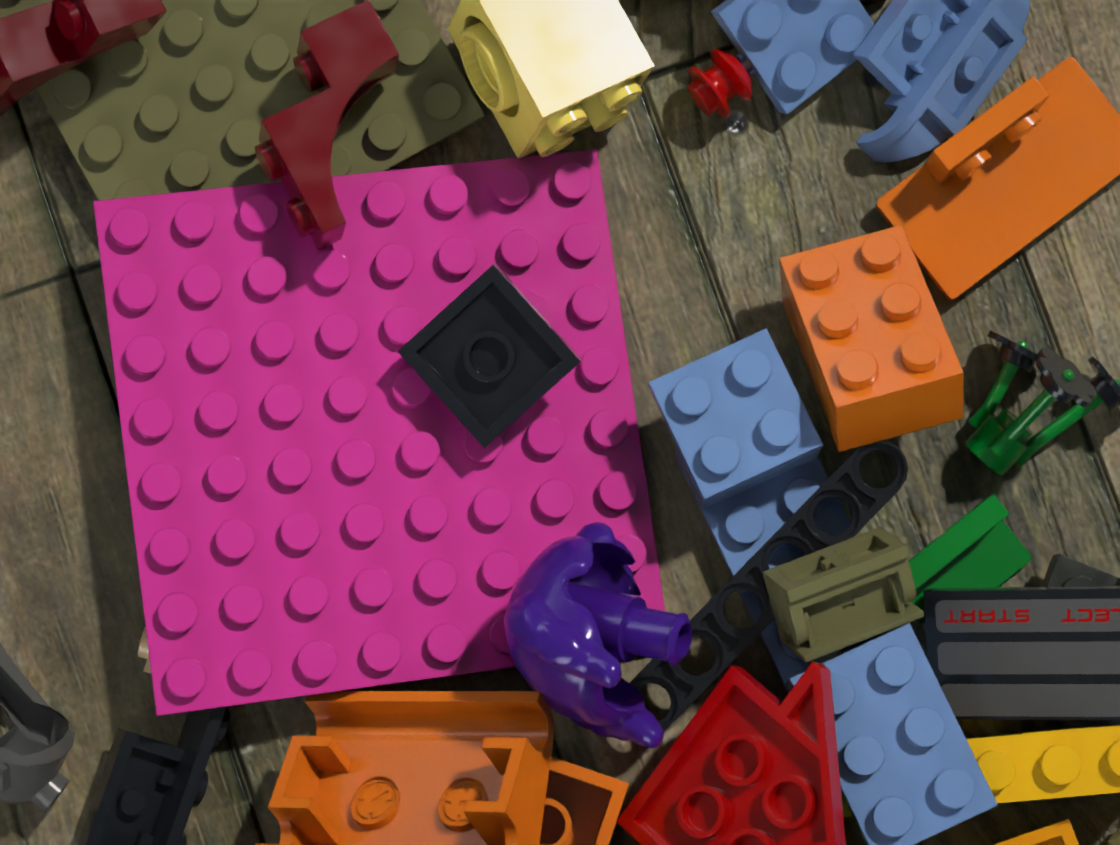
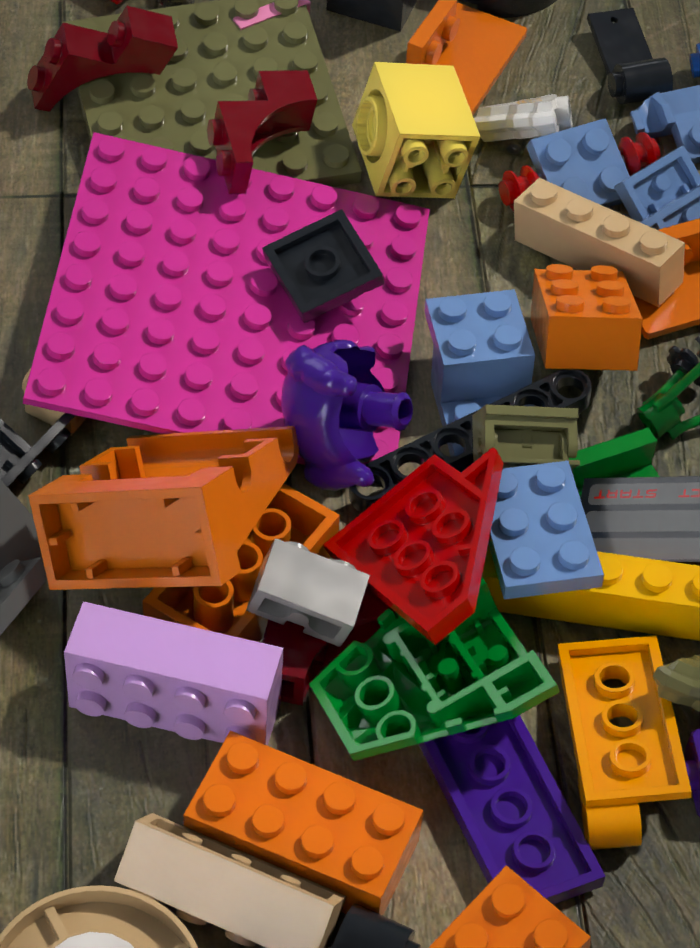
camera: 15 degrees right, 30 degrees down
none -> tan brick [514,178,685,307]

